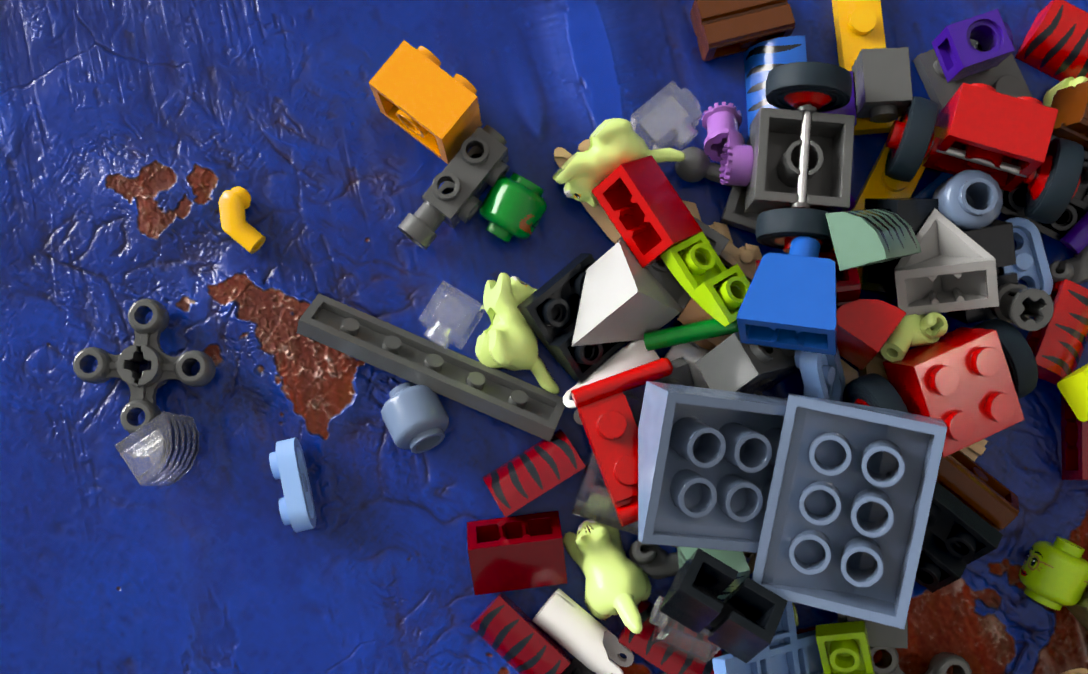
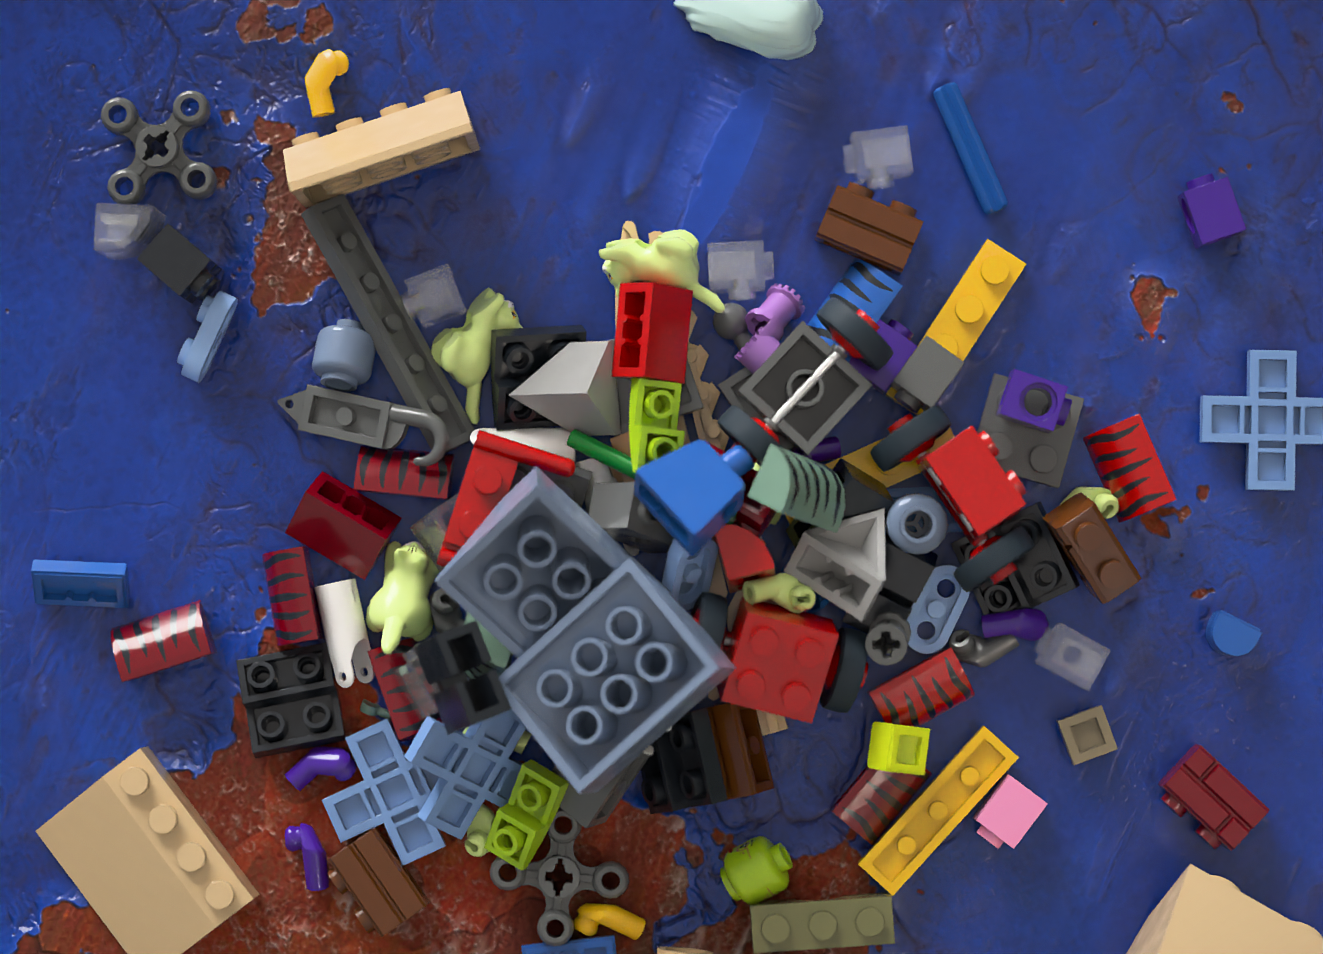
camera: 45 degrees right, 5 degrees up
light orange brick [368,40,482,164] -> none
dark grey brick [397,125,510,250] -> none
green head [480,172,547,243] -> none
none -> black piece [137,223,222,304]
none -> dark grey plate [277,384,449,467]
none -> tan slope [283,88,480,208]

